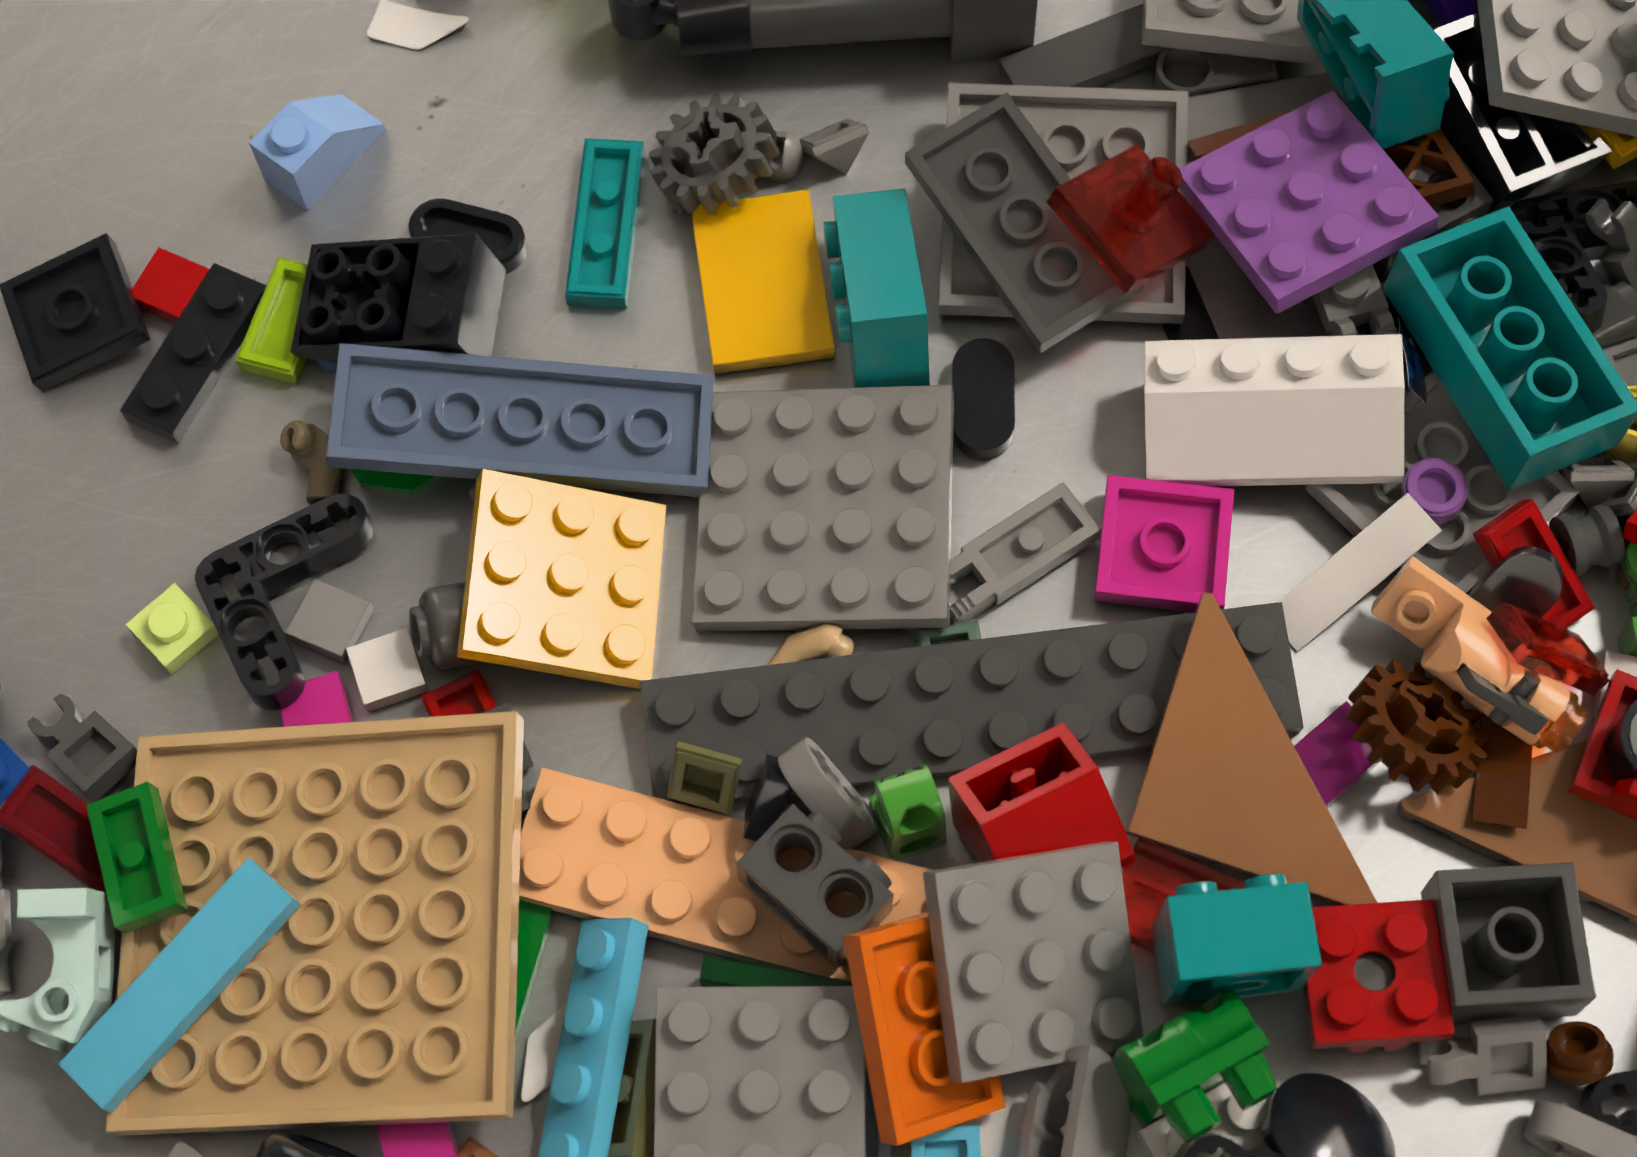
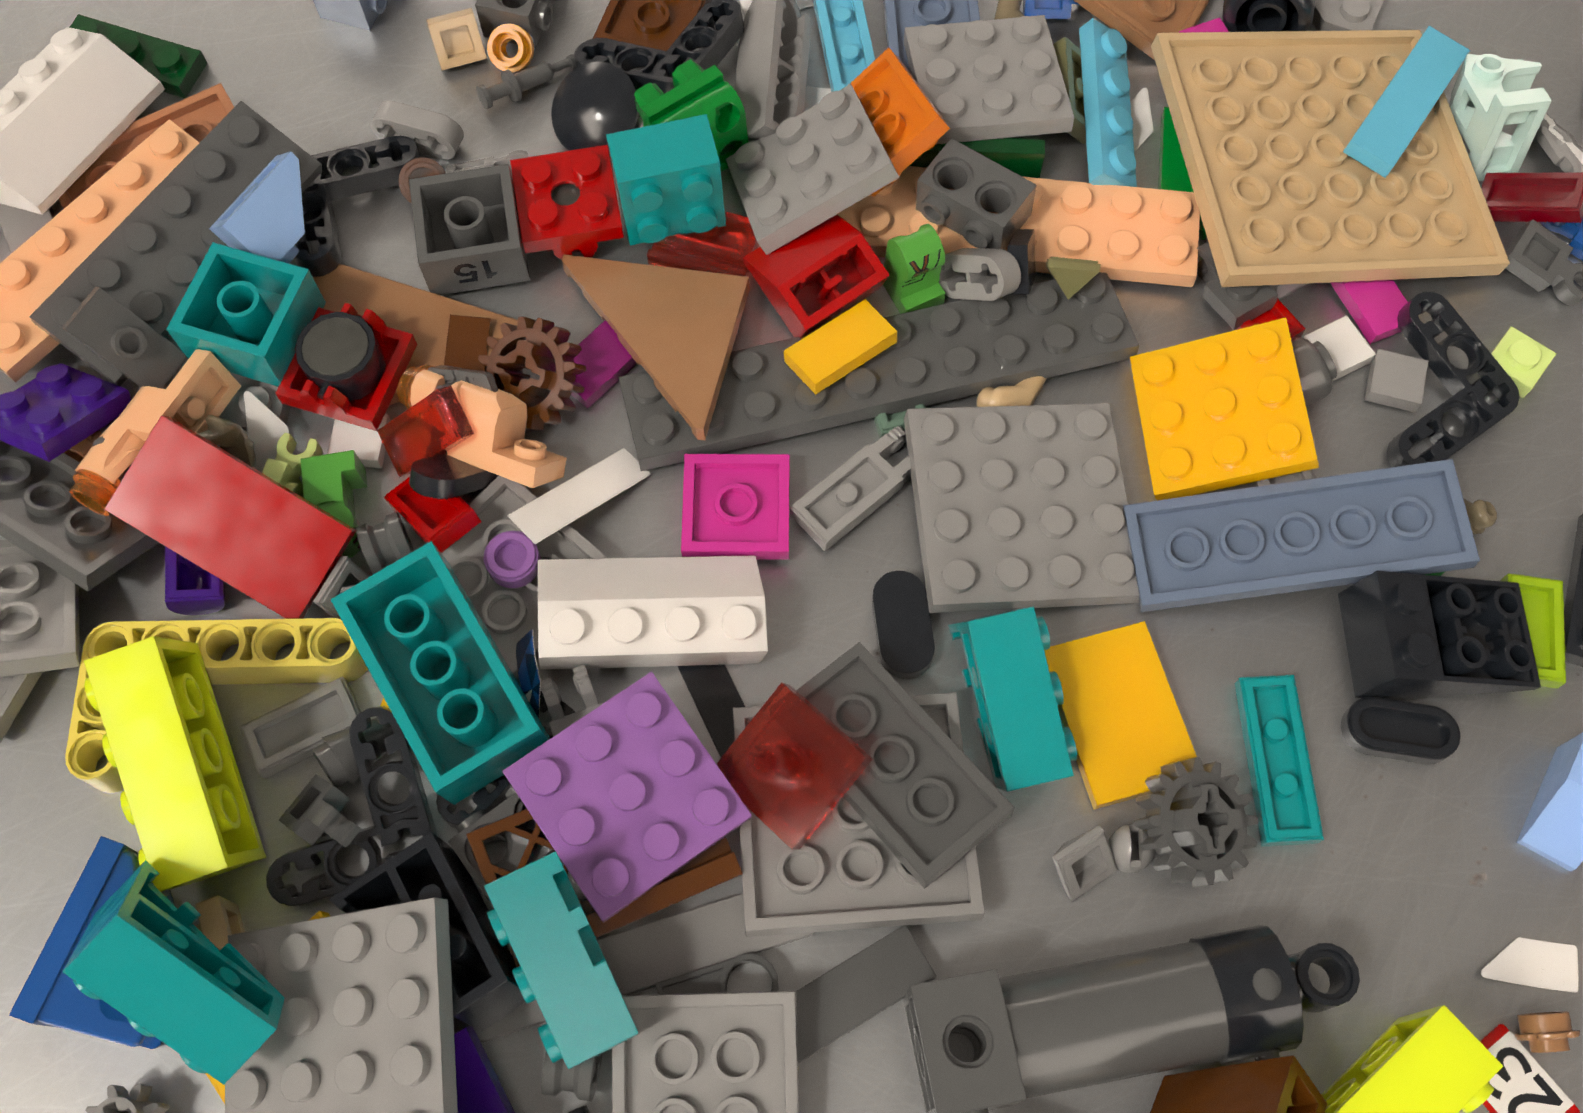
camera: 170 degrees right, 0 degrees up
green plate [86,781,188,934] -> none
none -> yellow tile [784,299,897,395]

